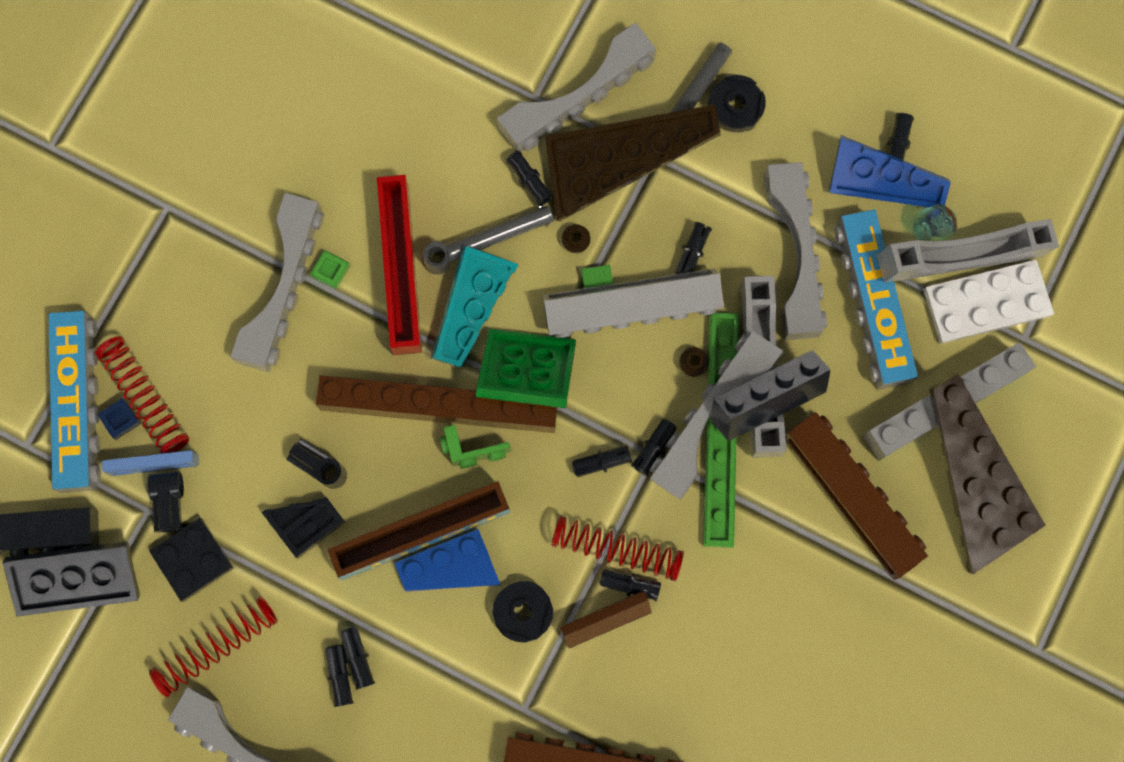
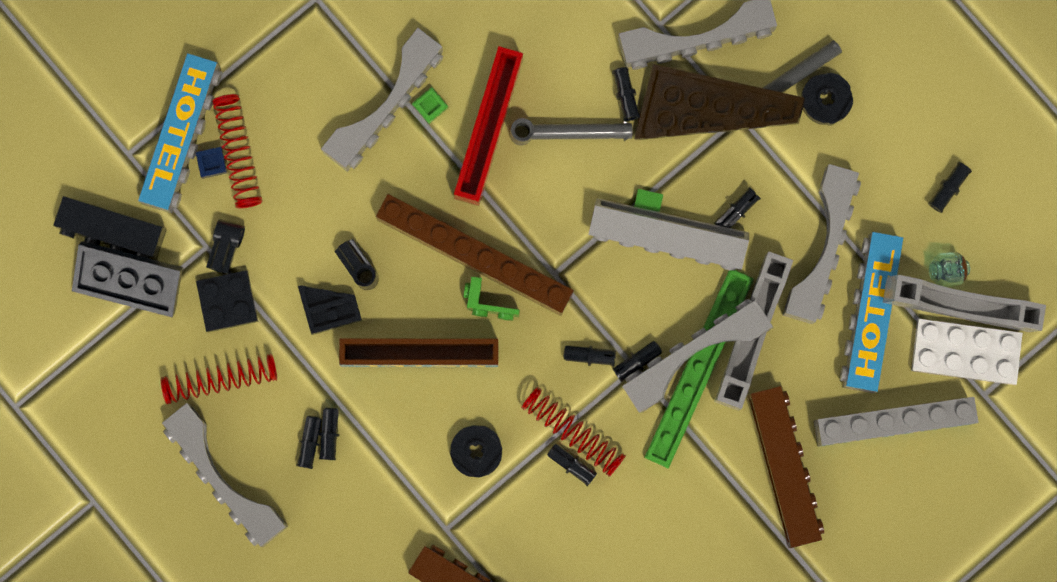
camera: 20 degrees right, 5 degrees up
medium blue tile [102,450,199,476] -> none
blue wing [394,529,501,592] -> none
teal wing [430,246,519,367] -> none
green plate [476,329,576,408] -> none
reddish brown tile [560,591,652,649] -> none
dark brown plate [562,224,591,253] -> none
dark brown plate [679,347,709,377] -> none
black brick [711,350,831,441] -> none
blue wing [829,135,951,210] -> none
dark brown wing [929,373,1046,574] -> none

